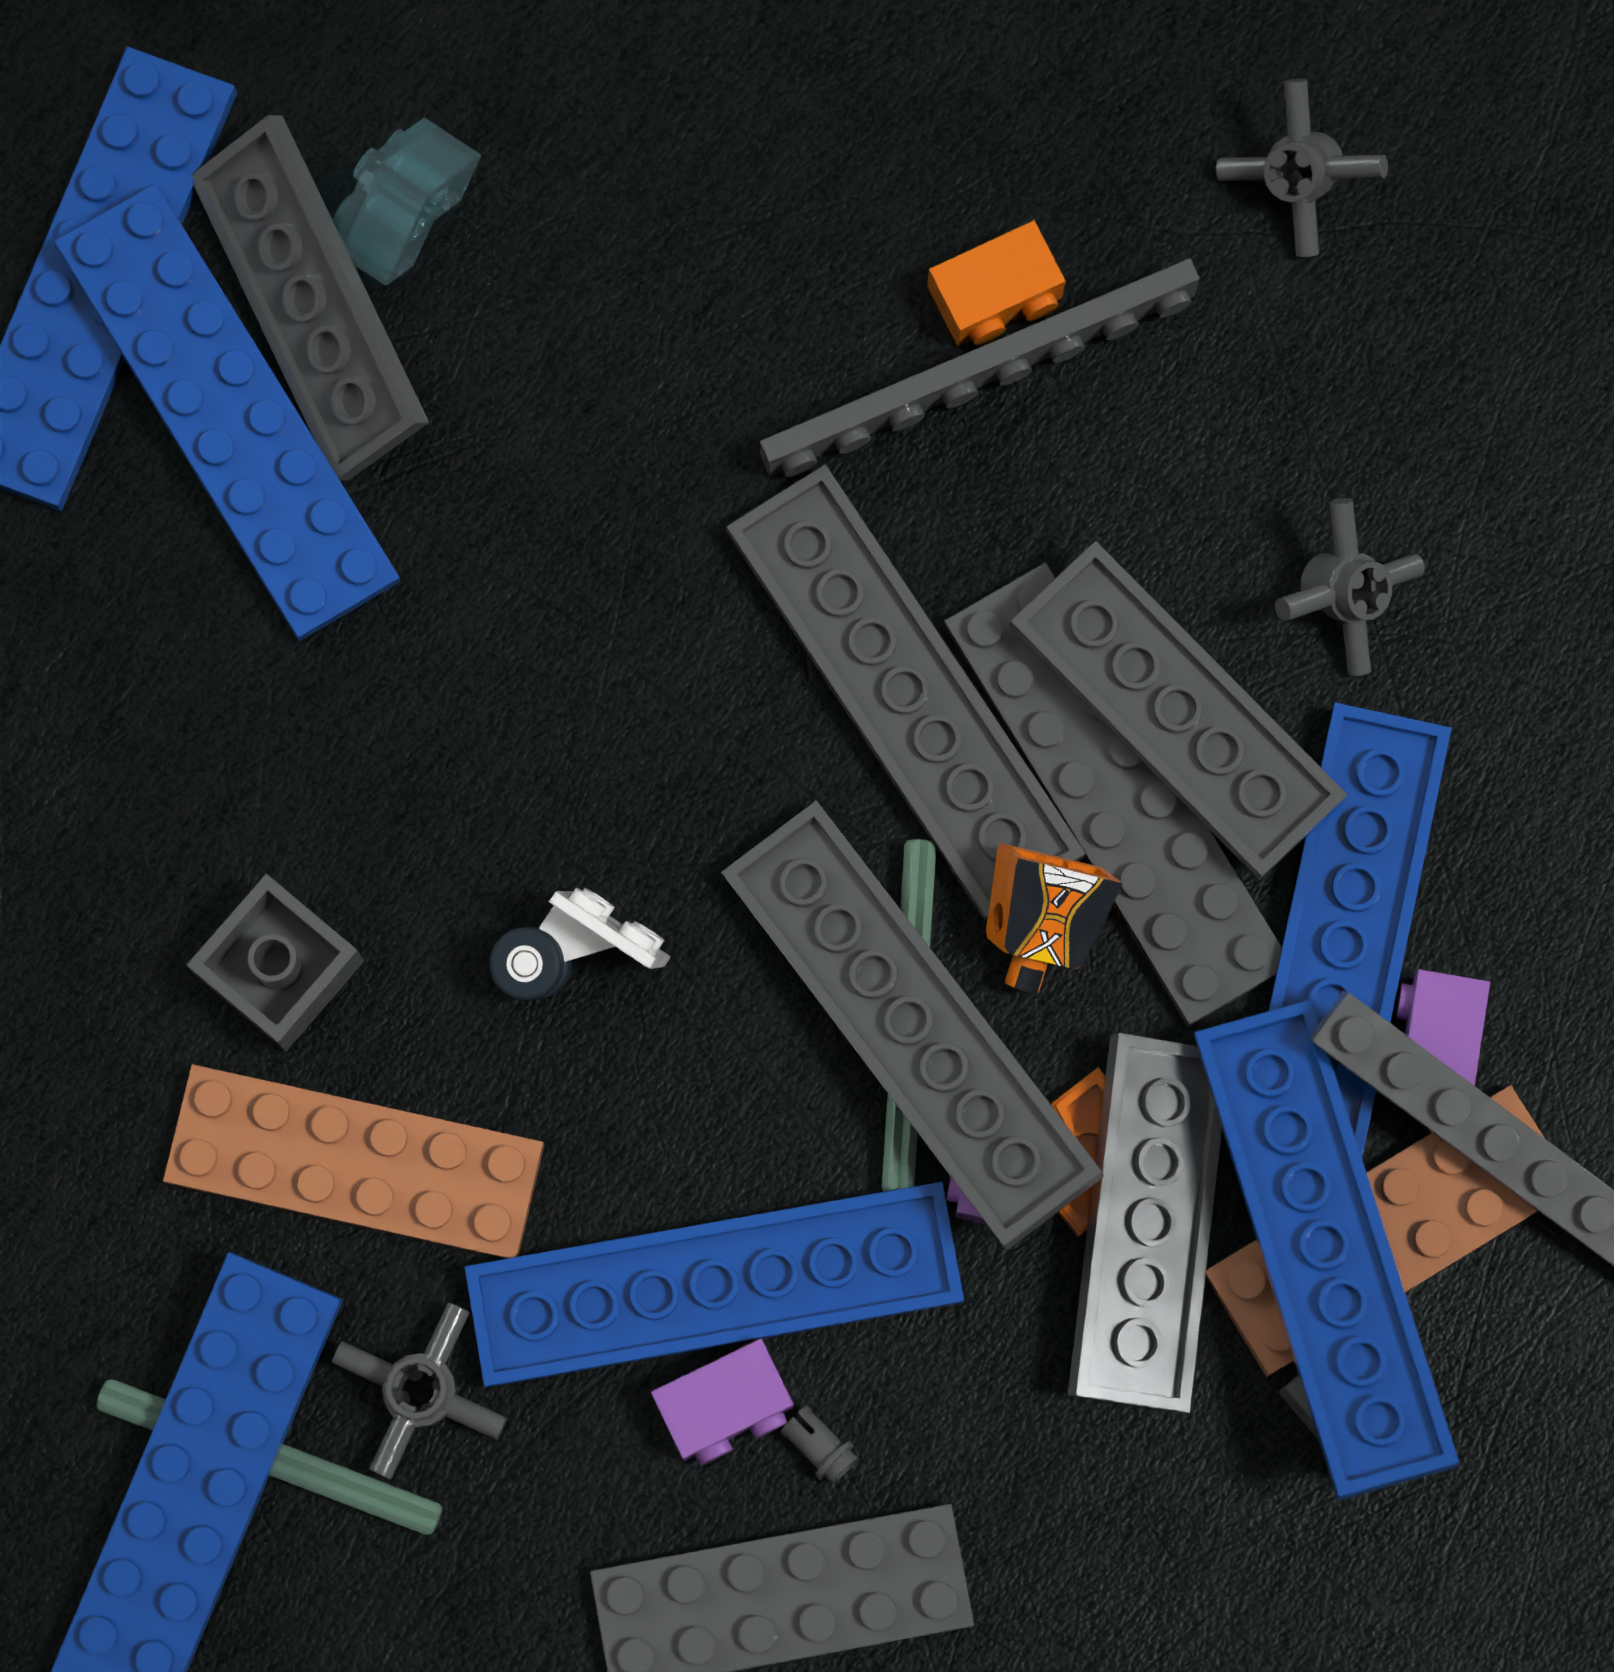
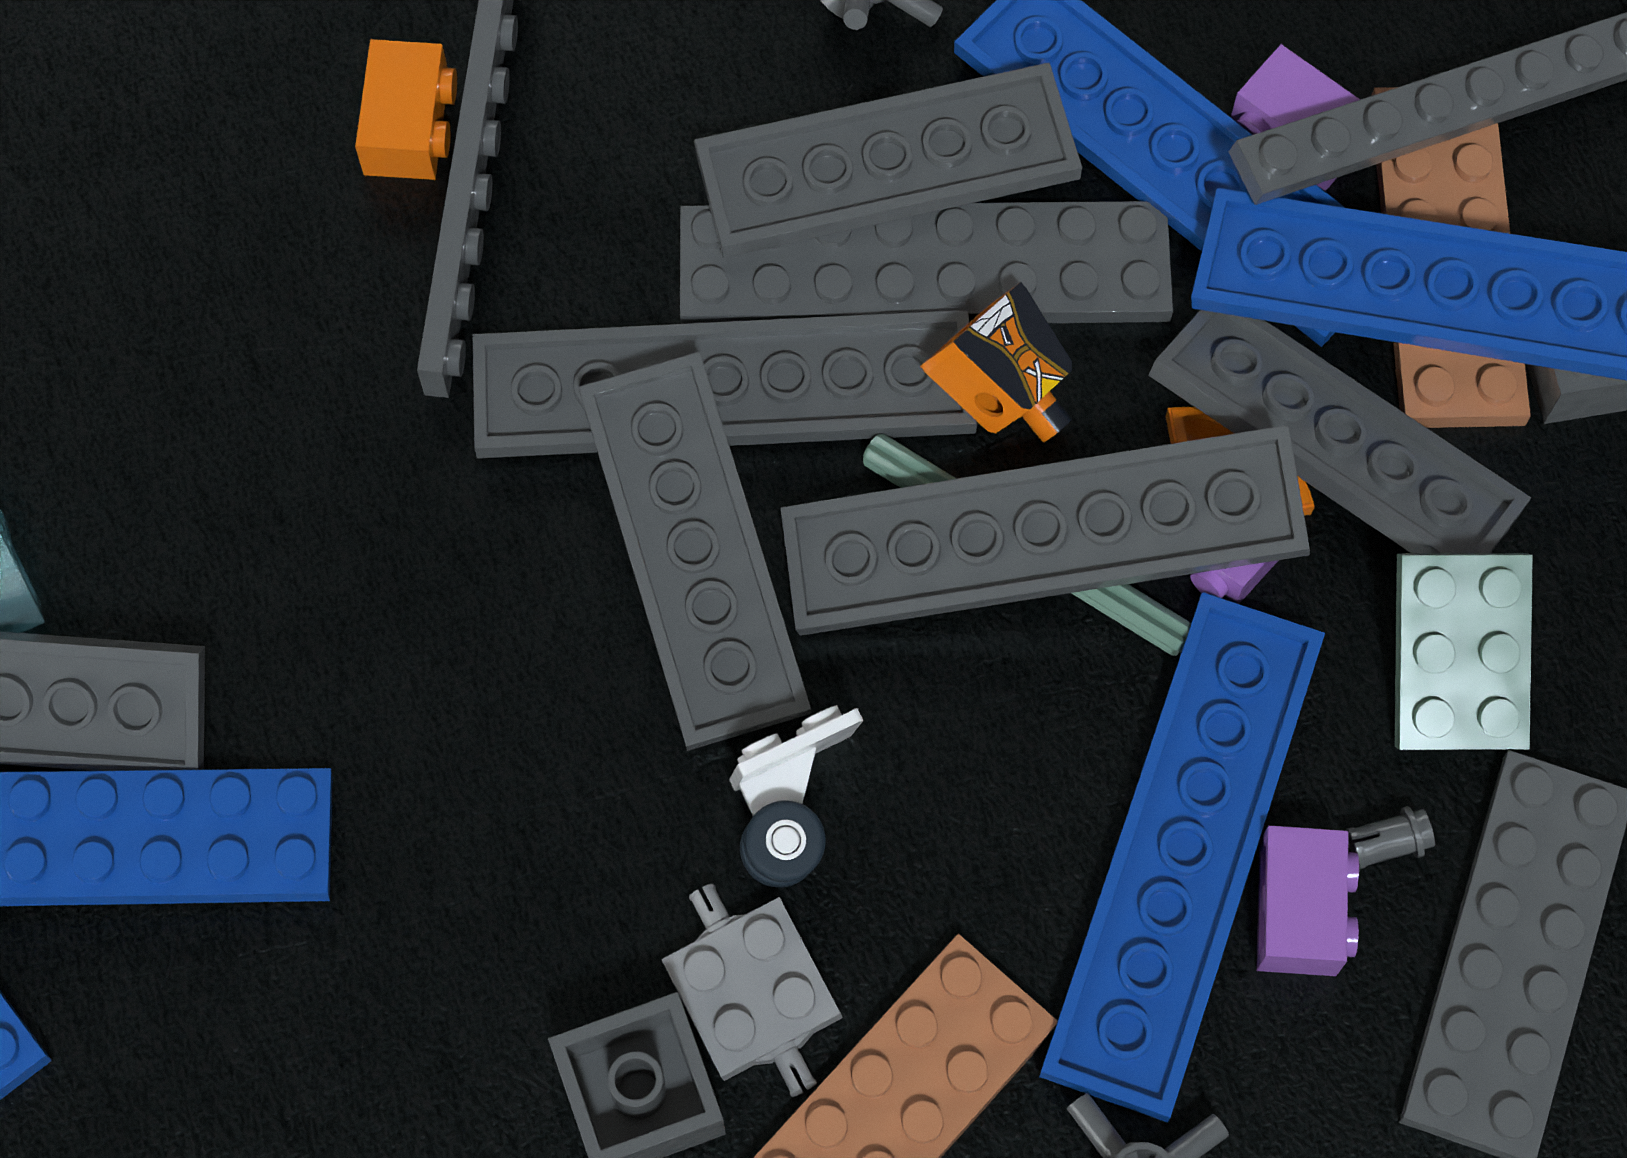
camera: 60 degrees left, 10 degrees down
none -> dark grey plate [578,352,811,751]
none -> light grey plate [662,884,843,1097]
none -> plate [1395,553,1533,750]

